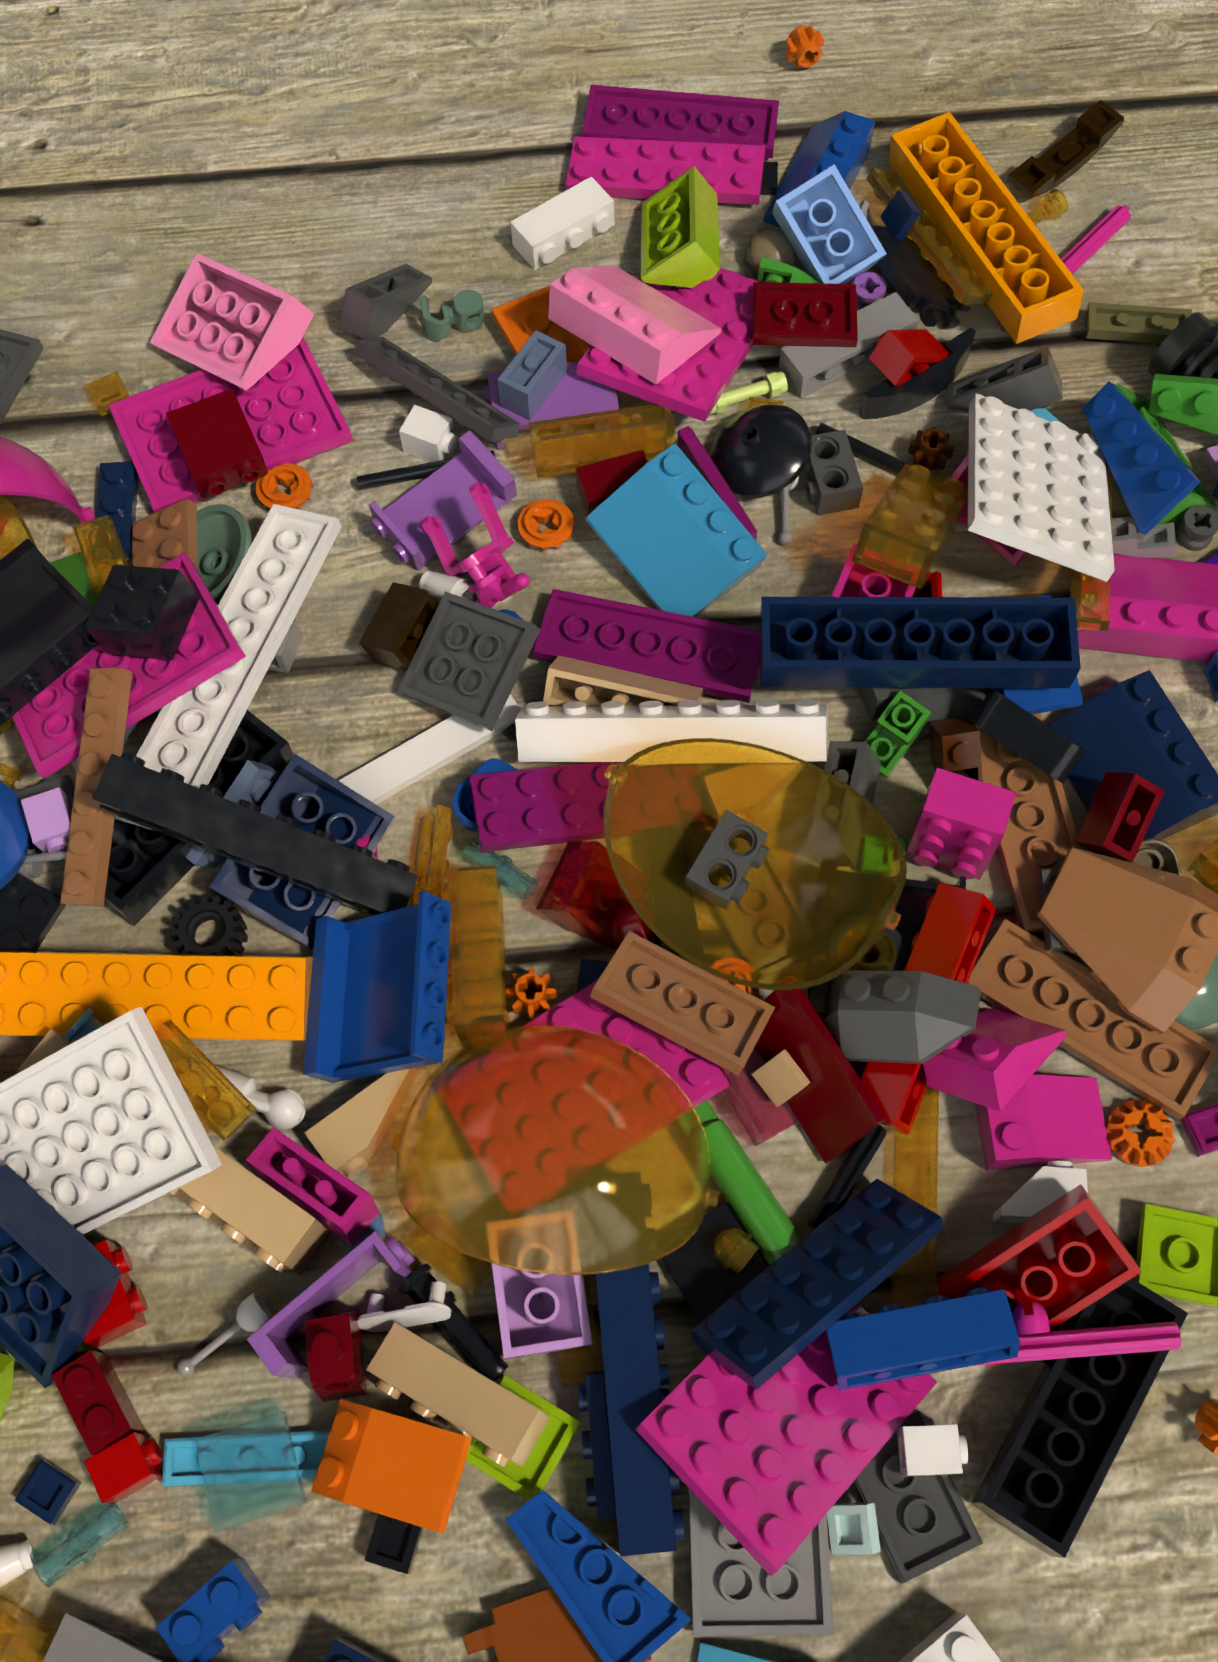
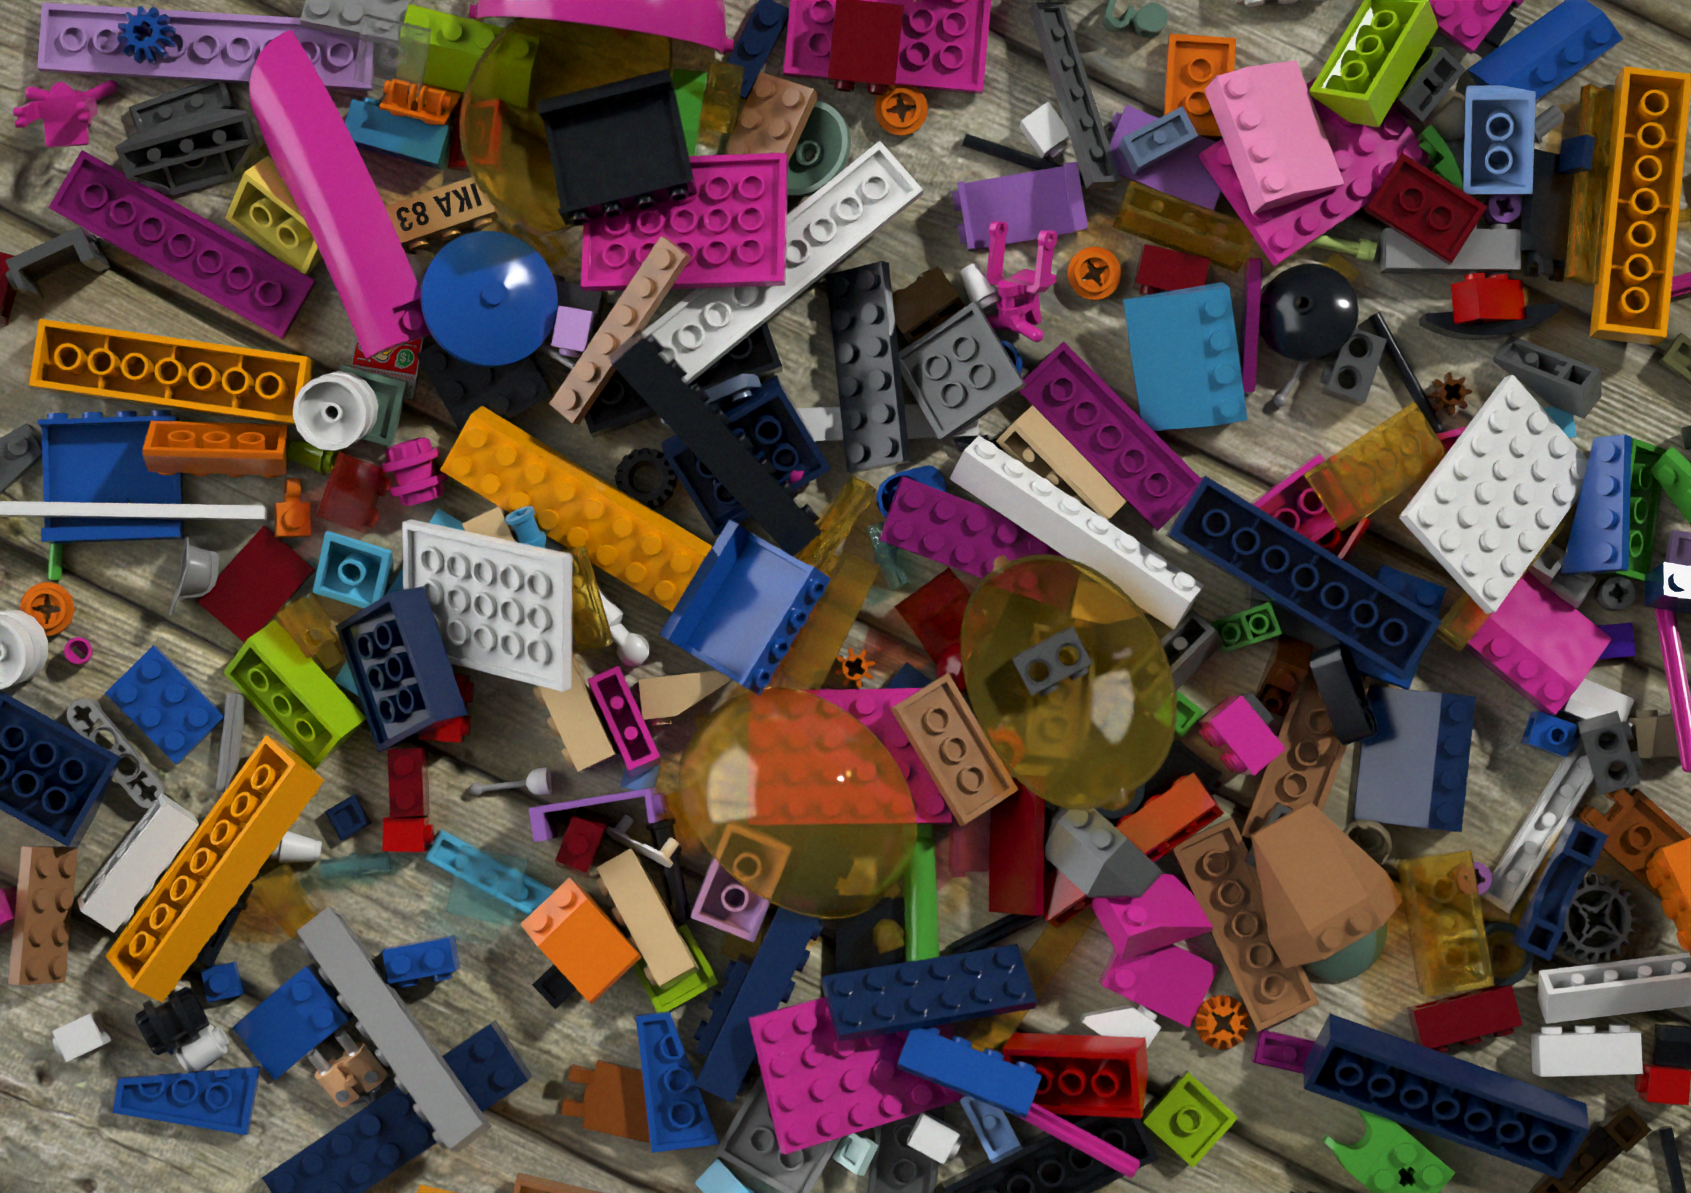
camera: 25 degrees right, 20 degrees up
black brick [84,565,200,660] -> none
tan tile [752,1049,811,1107] -> none
dark pink hinge [1012,1301,1050,1335] -> none
dark red brick [1074,771,1165,863] -> none
none -> black plate [826,261,910,473]
none -> light blue plate [959,1096,1020,1160]
none -> dark grey brick [1393,46,1466,122]

